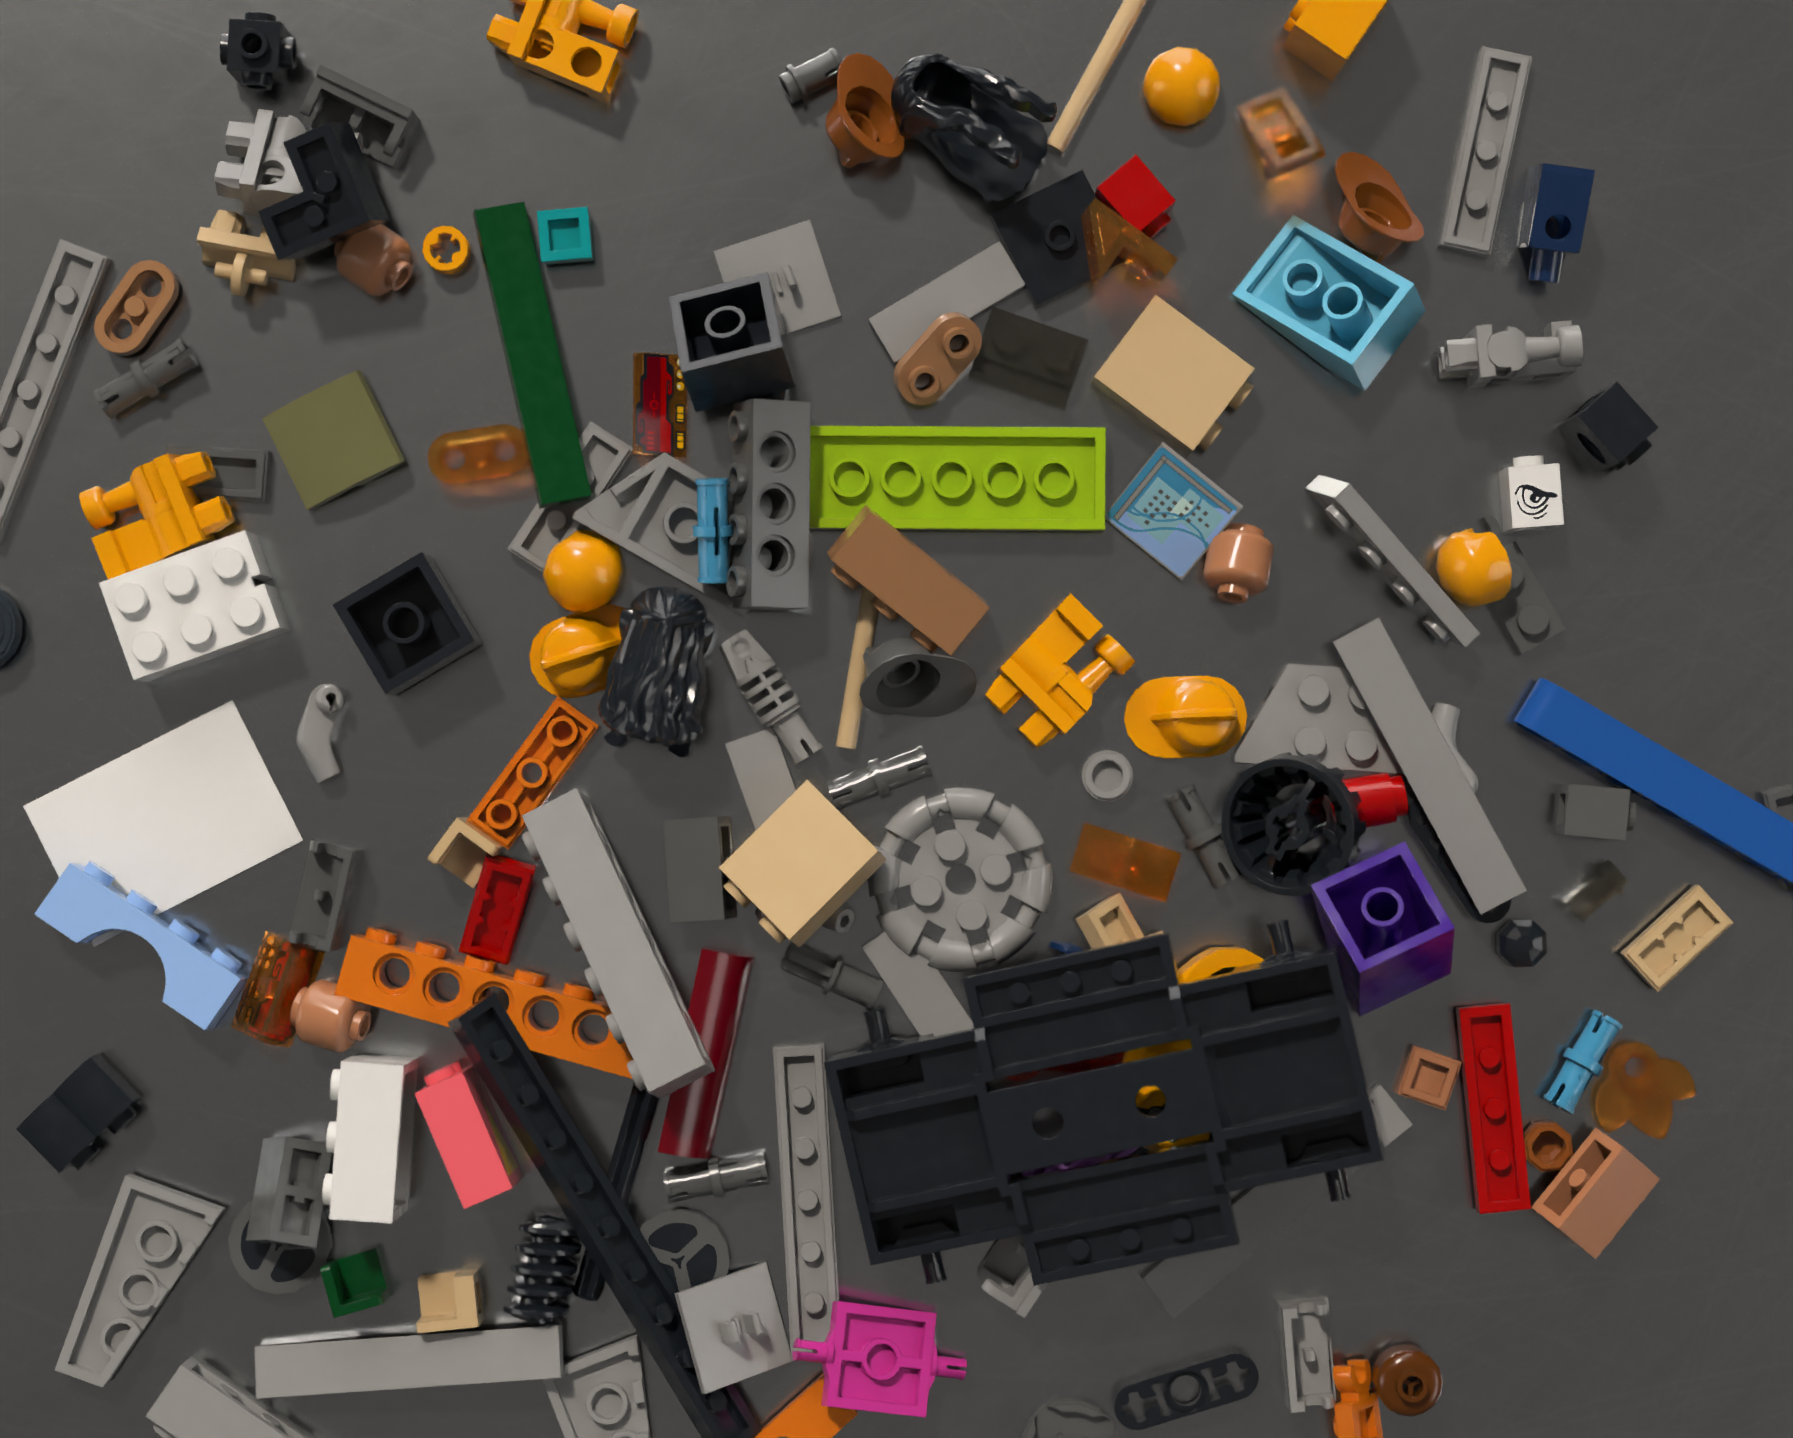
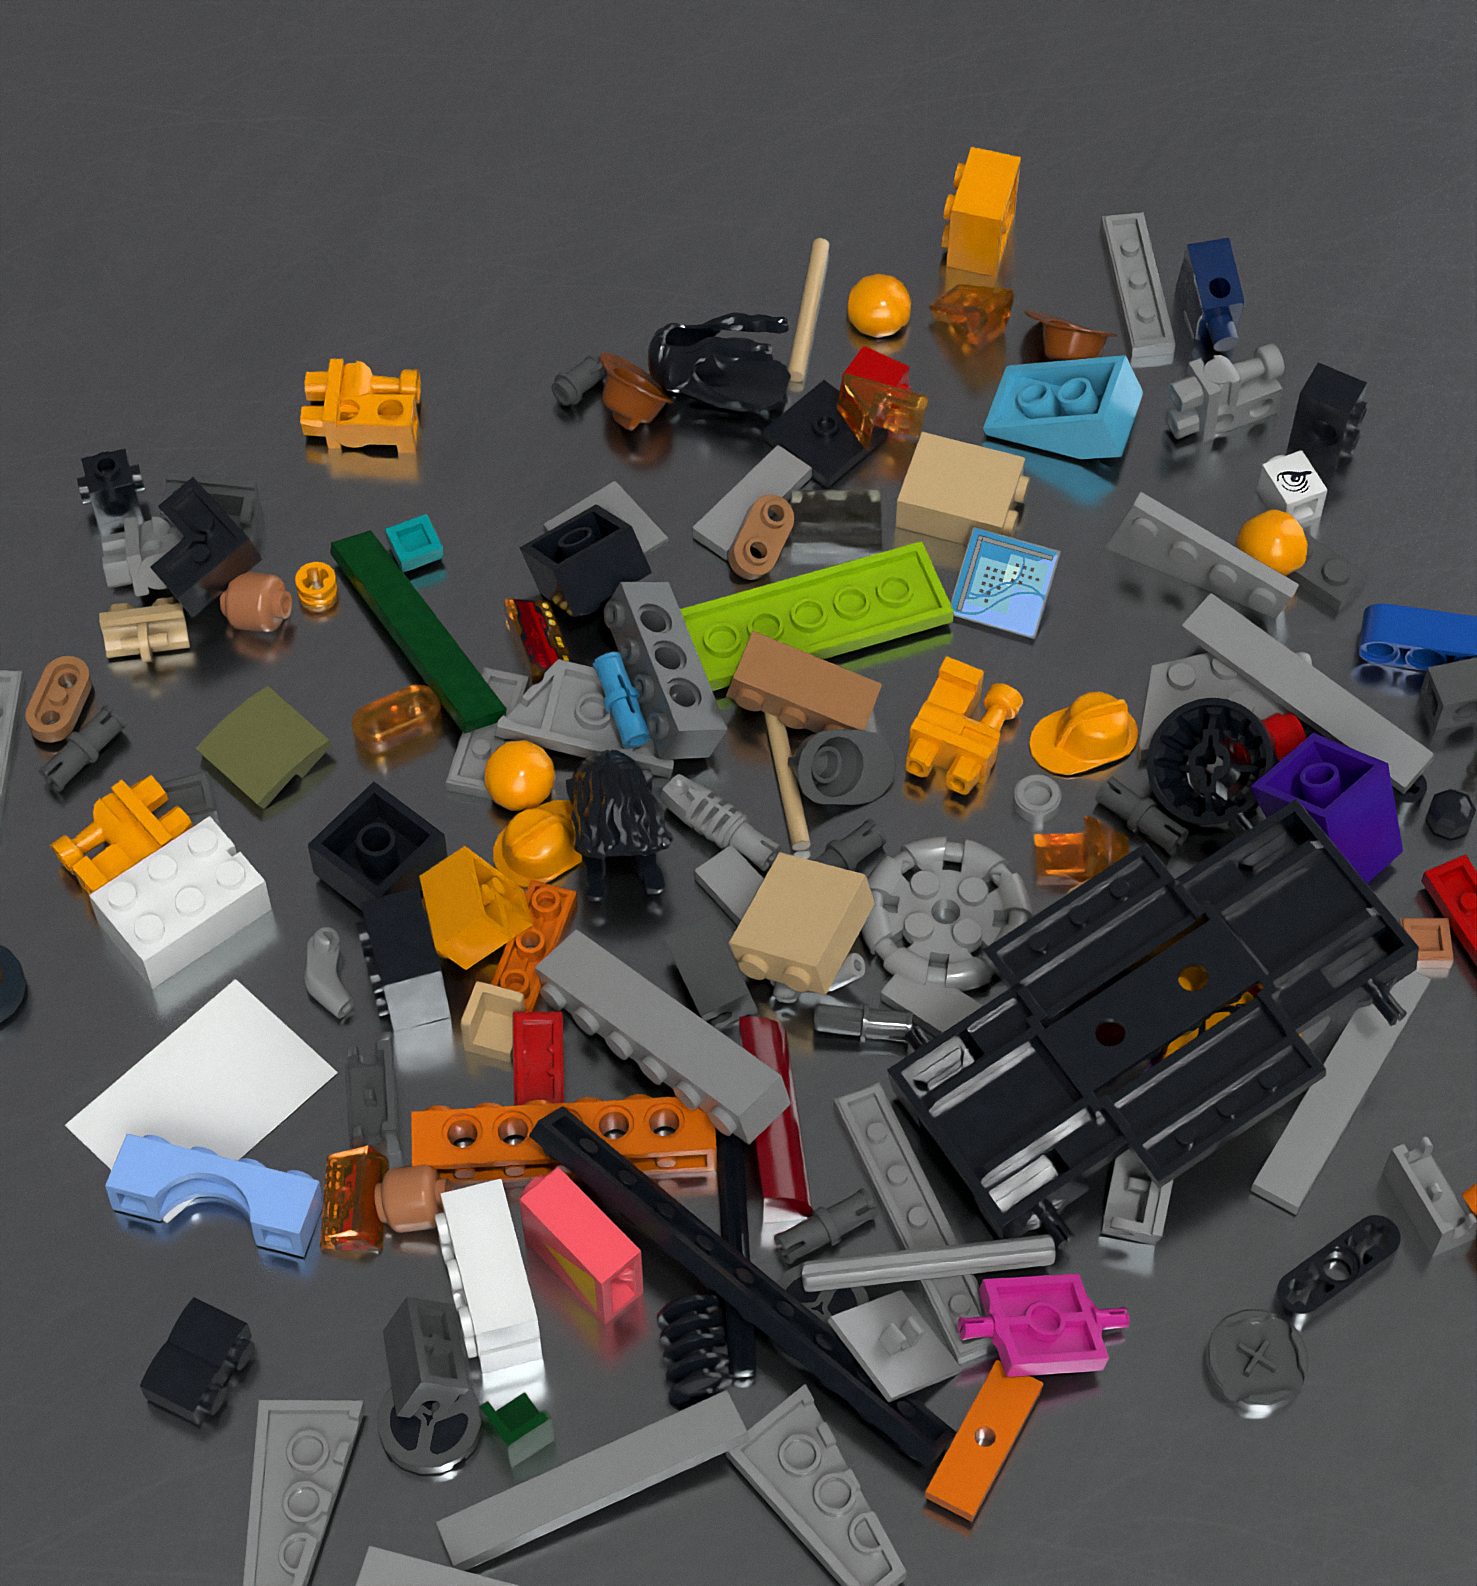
camera: 15 degrees left, 30 degrees down
tan panel [416,1268,485,1333] -> none
nougat head [1203,523,1274,603] -> none
none -> black brick [355,887,451,1032]
none -> light orange brick [419,846,533,970]
none -> light grey axle [801,1234,1056,1292]

